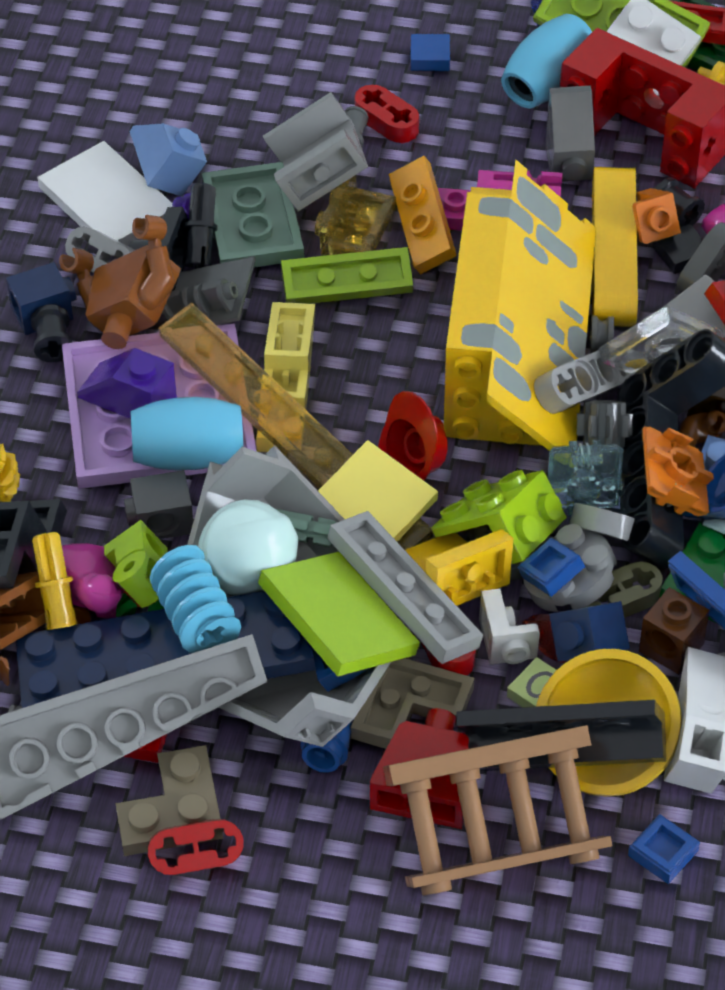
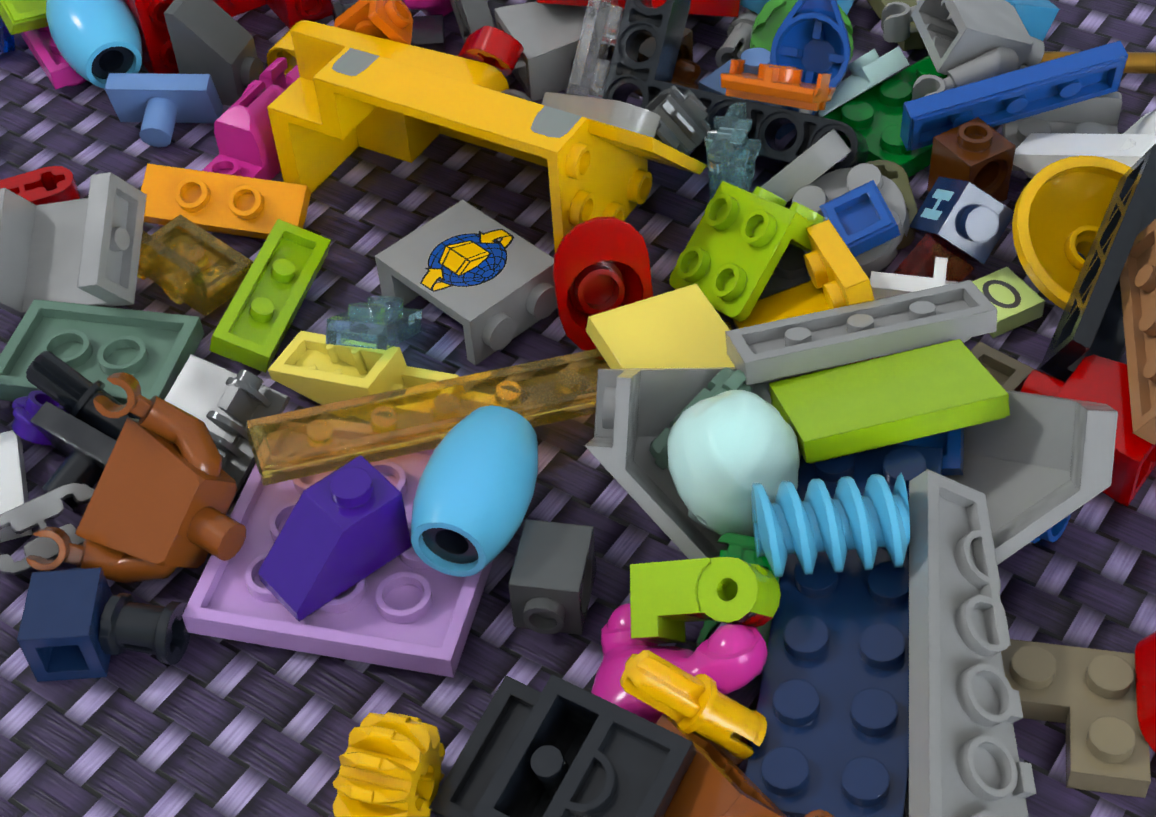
camera: 65 degrees left, 5 degrees down
none -> medium blue tile [105,73,223,147]
none -> clear light blue plate [326,296,422,350]
none -> light grey panel [375,199,558,366]
none -> red beam [458,26,524,77]

